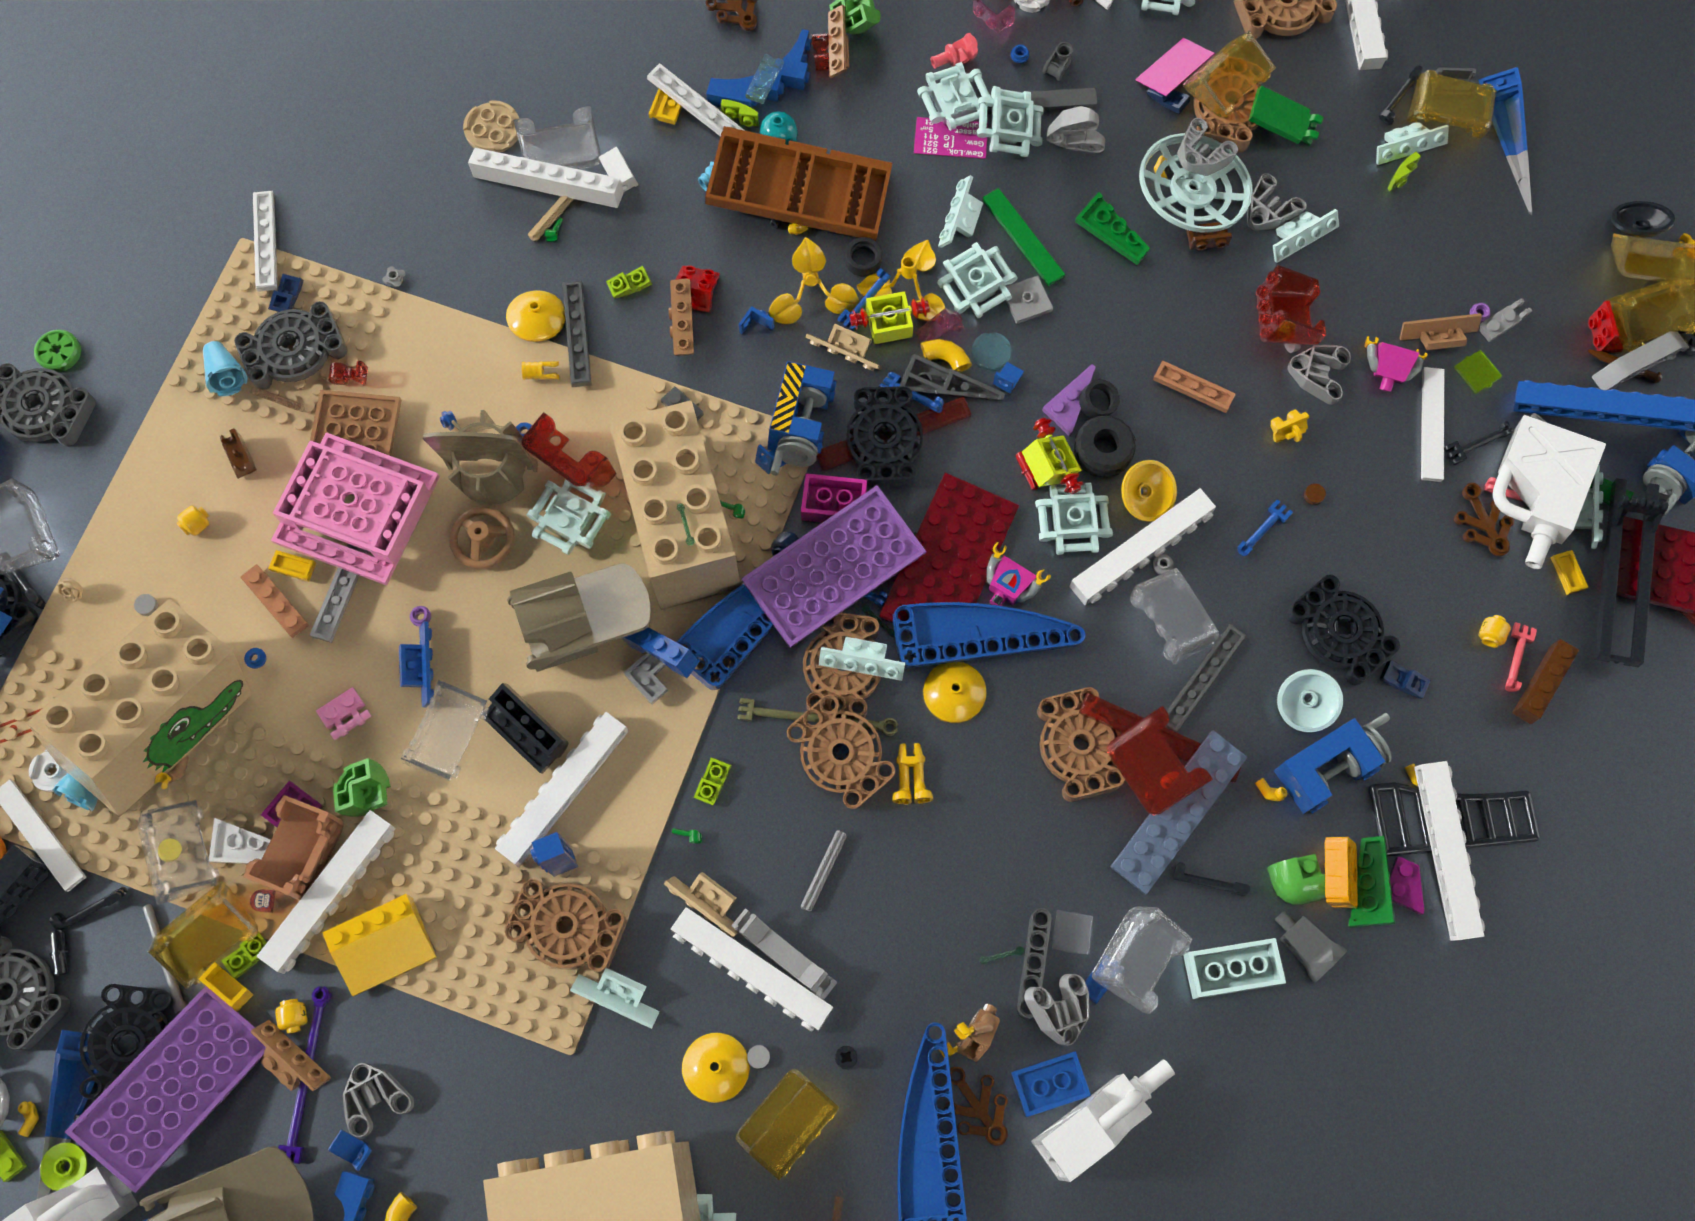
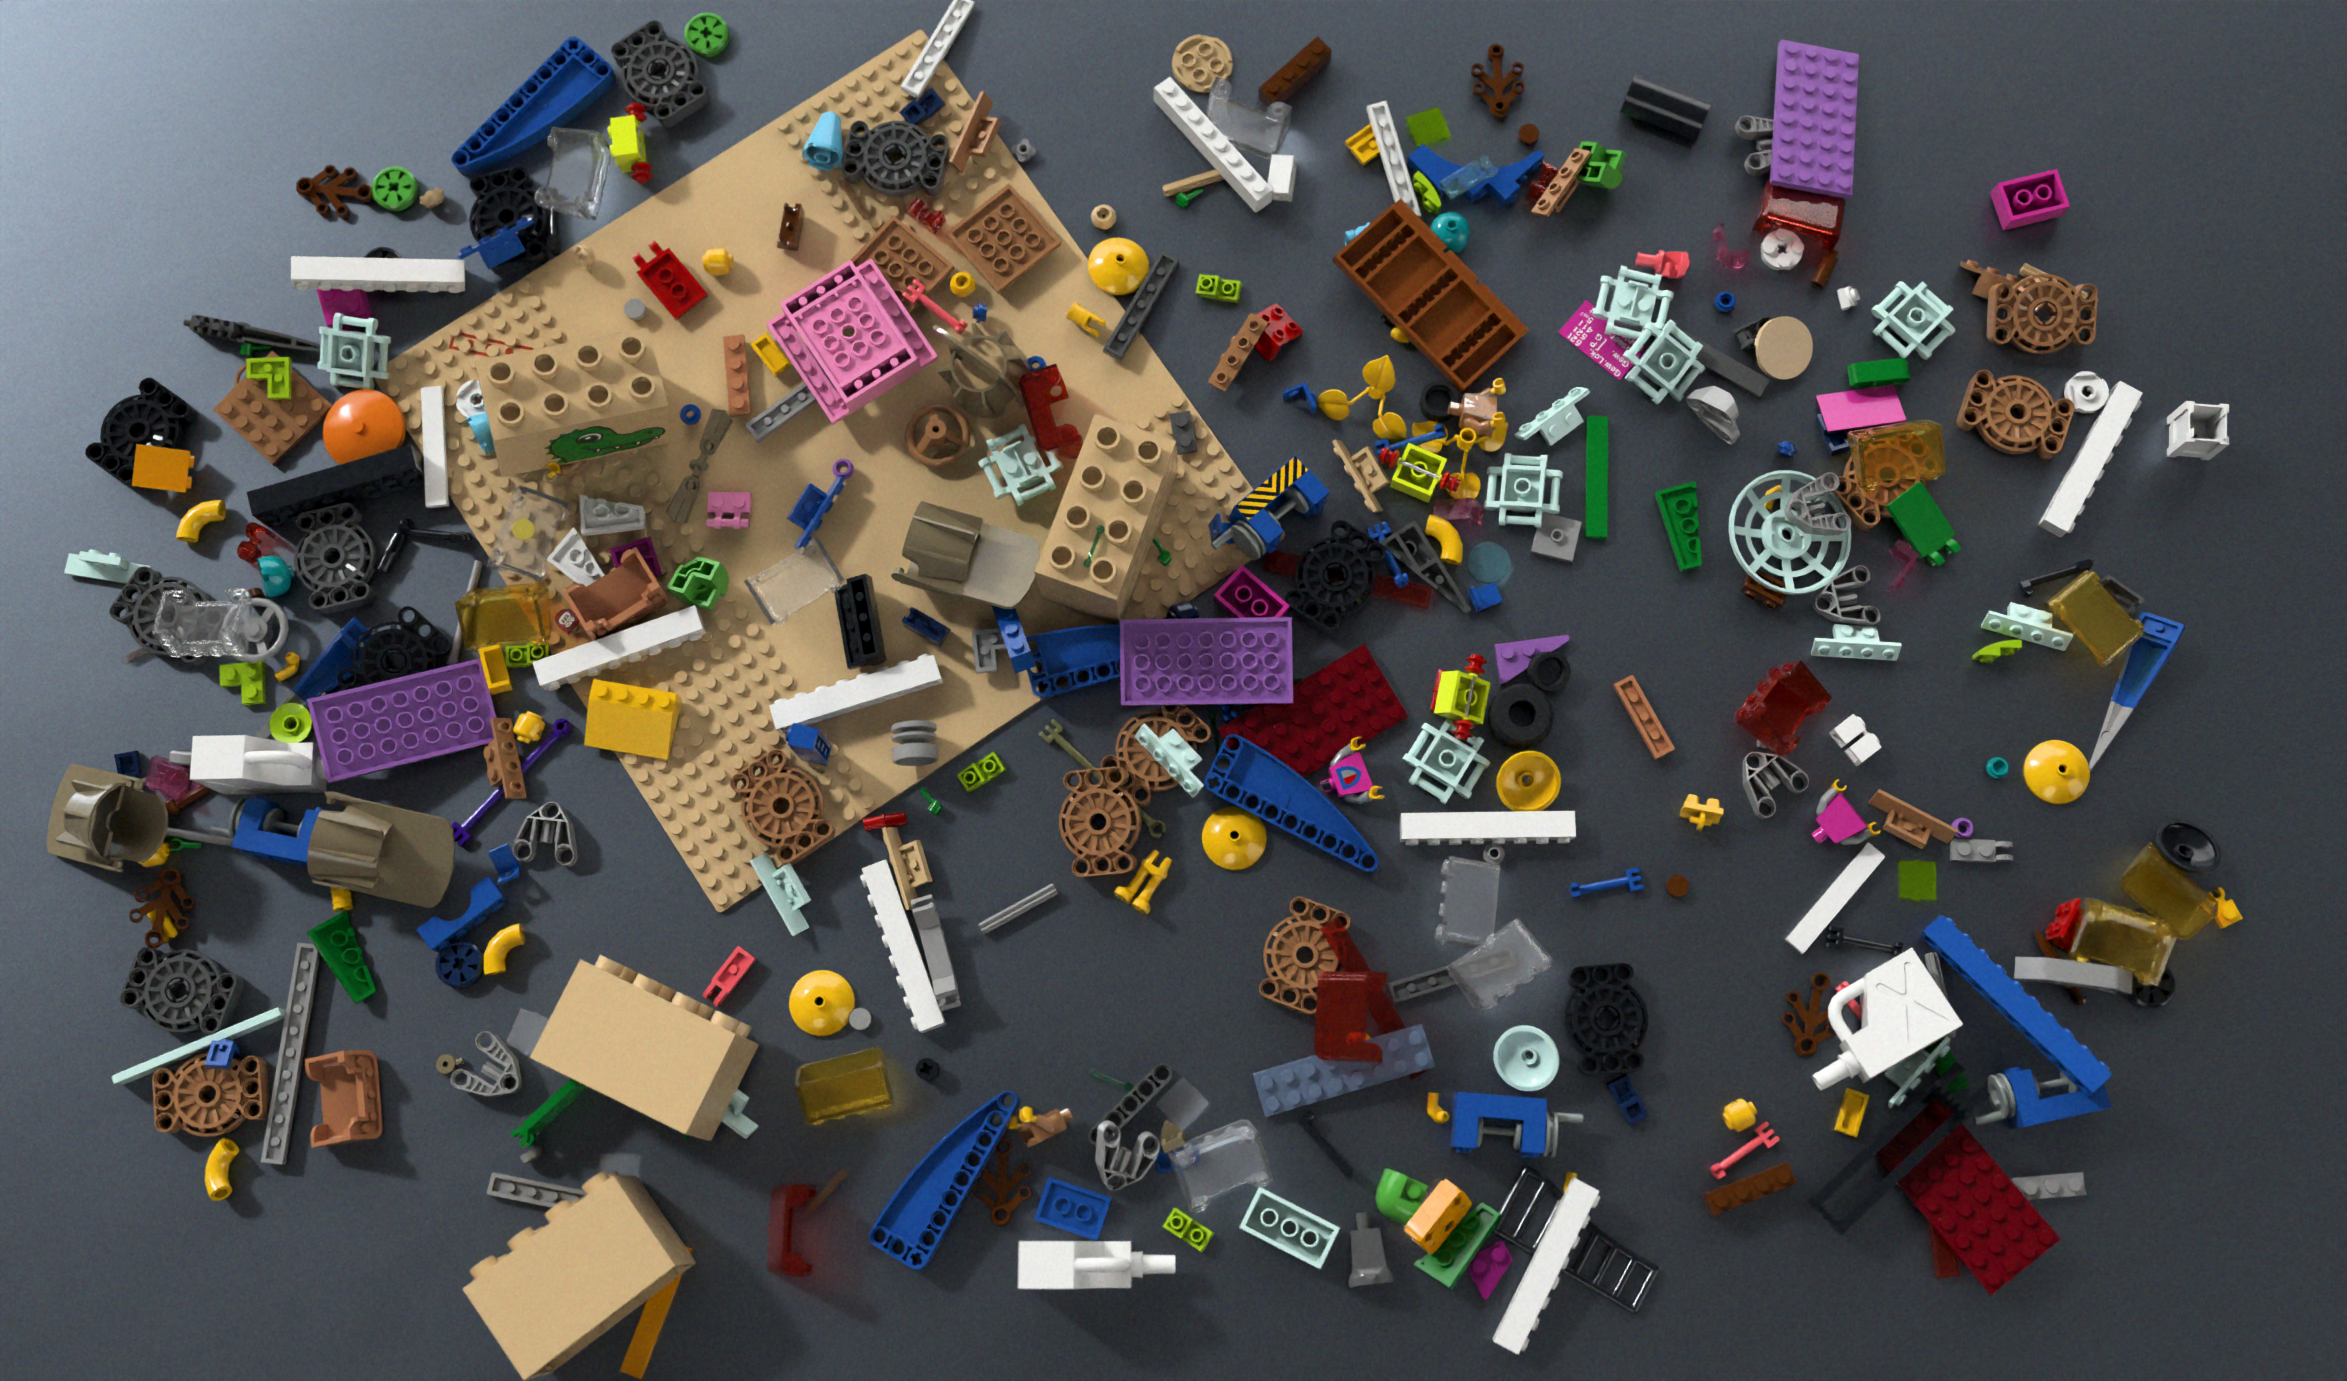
camera: 40 degrees right, 5 degrees up
none -> white wing [579,495,646,536]
none -> neon yellow brick [608,103,652,183]
none -> red tile [632,241,708,321]
none -> dark tan piece [666,409,733,523]
none -> coral hinge [702,946,756,1007]
none -> red axle [863,811,907,832]
none -> light grey wheel [891,720,938,766]
none -> coral hinge [902,279,968,335]
none -> dark blue hinge [902,607,951,647]
none -> medium nougat plate [946,183,1062,295]
none -> medium nougat bracket [949,91,1002,173]
none -> yellow plate [950,272,975,297]
none -> tan plate [1091,205,1117,230]
none -> dark tan tile [1161,1120,1187,1153]
none -> lime slope [1162,1207,1215,1253]
none -> reddish brown brick [1258,36,1331,112]
none -> clear neon green piece [1405,106,1450,148]
none -> clear windscreen [1445,918,1553,1011]
none -> medium nougat torso [1448,378,1506,437]
none -> reddish brown tile [1518,124,1539,146]
none -> tan tile [1754,316,1813,379]
none -> blue plate [1777,440,1798,458]
none -> white piece [1829,714,1881,767]
none -> green beam [1847,358,1910,388]
none -> clear pink bracket [1887,540,1920,591]
none -> teal plate [1986,757,2009,779]
none -> yellow dish [2024,740,2090,804]

